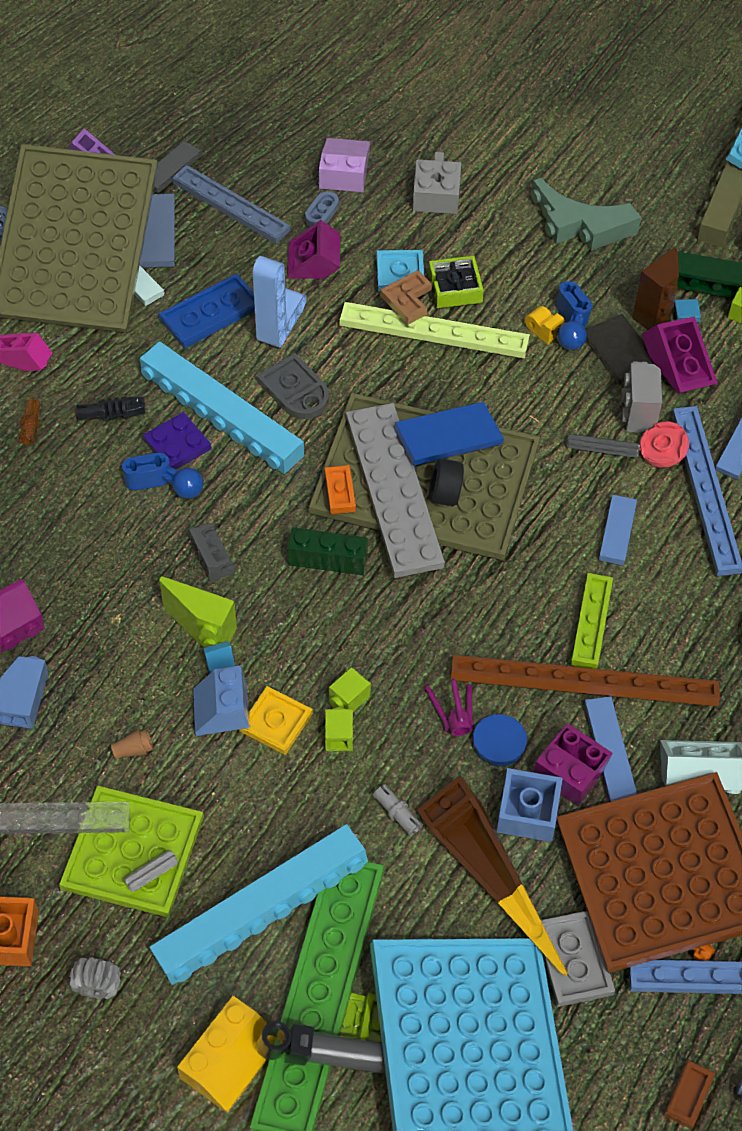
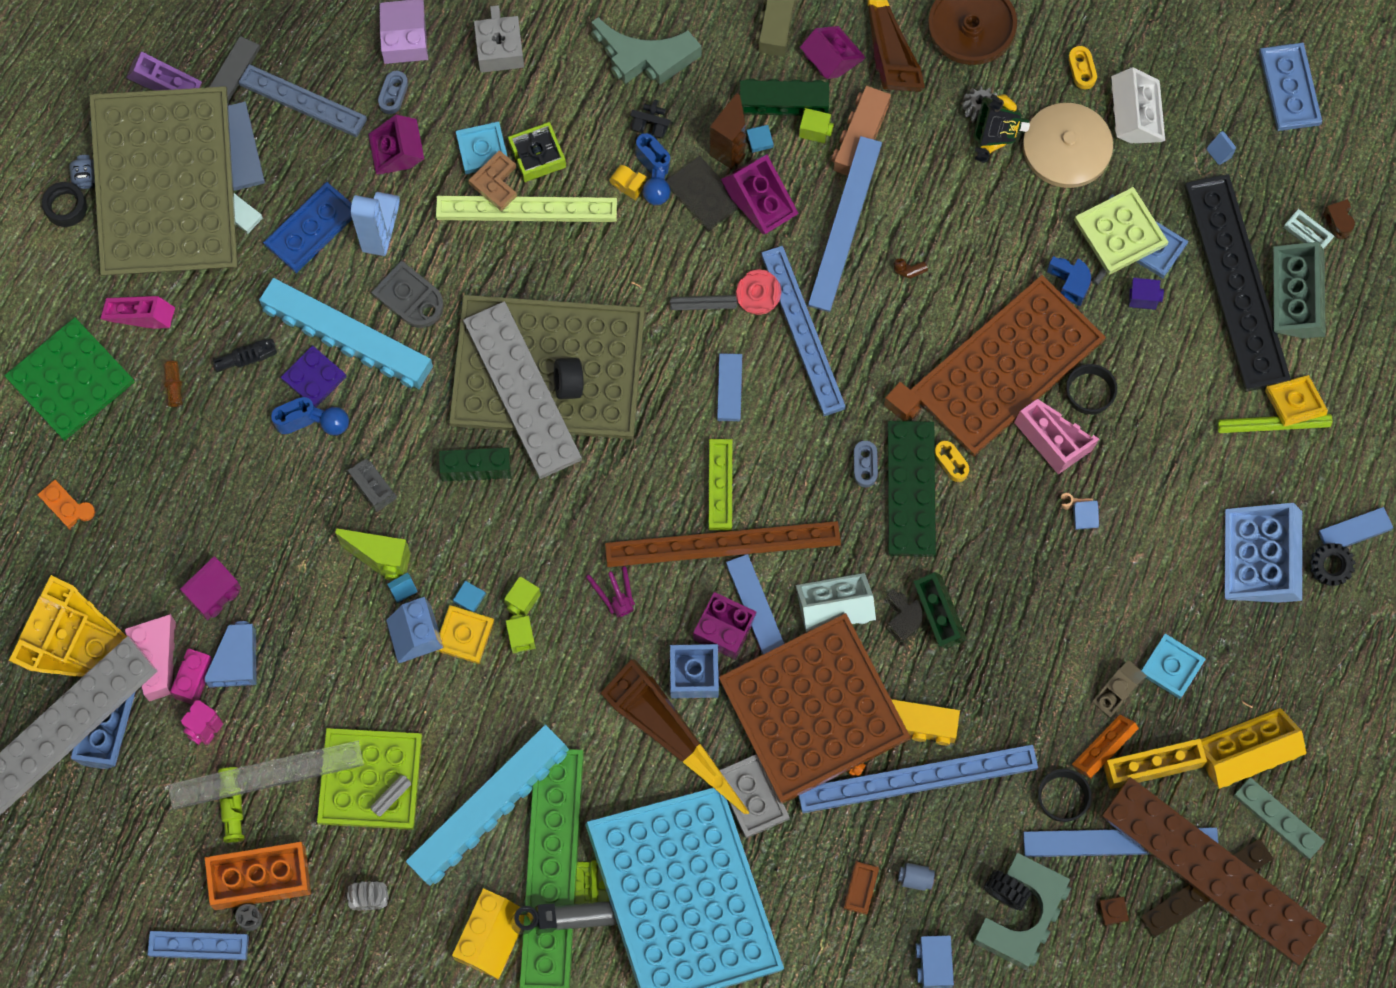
camera: 10 degrees left, 15 degrees up
medium nougat cone [111,729,153,759] -> none
orange plate [325,465,356,514] -> none
light grey pin [373,784,423,836] -> none
blue tile [394,402,504,466] -> none
blue tile [473,714,527,766] -> none
light grey hinge [621,361,662,433] -> none
none -> dark azure tile [453,581,486,613]
none -> black hips [630,99,673,139]

